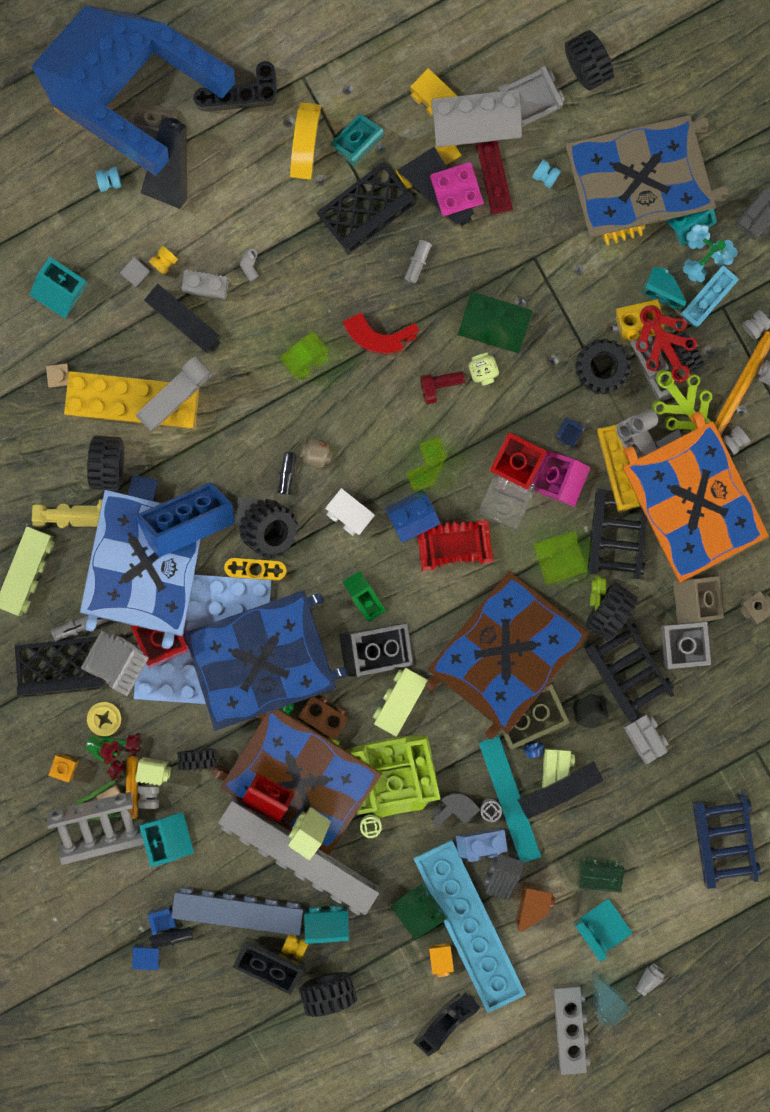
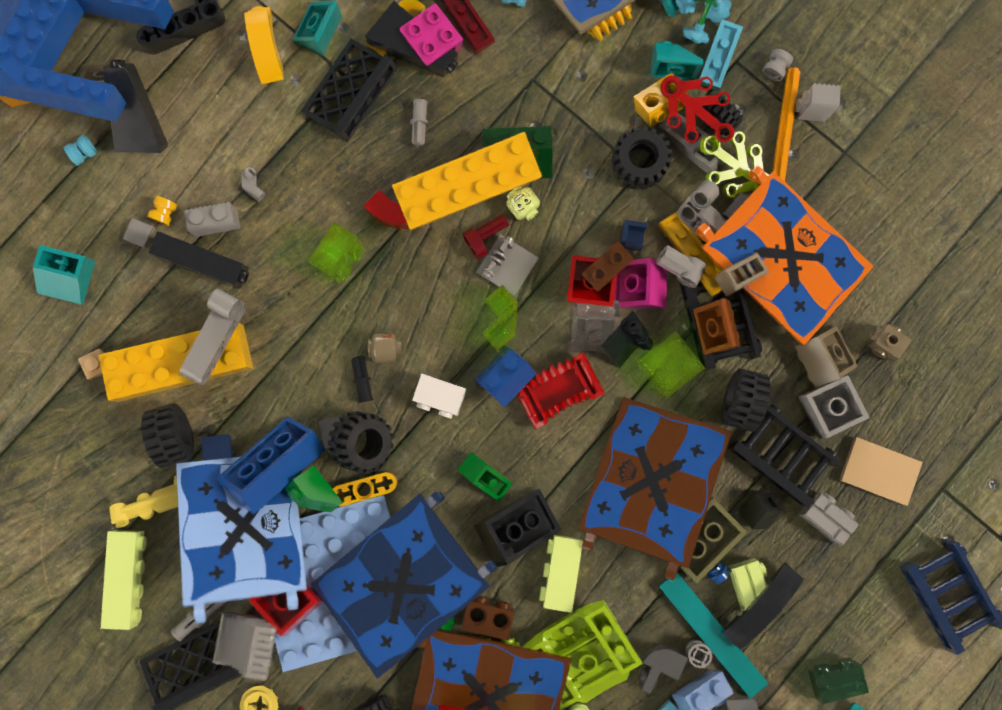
camera: 20 degrees left, 5 degrees down
lime plate [590,574,606,611] -> none
light grey wheel [722,426,750,456] -> none
none -> green slope [285,465,343,512]
none -> yellow brick [392,132,542,230]
none -> light grey hinge [476,234,539,296]
none -> reddish brown brick [581,241,634,292]
none -> black hinge [602,311,653,368]
none -> light grey piece [656,245,706,288]
none -> dark orange slope [693,299,741,355]
none -> dark tan slope [715,253,769,296]
none -> tan tile [839,437,923,506]

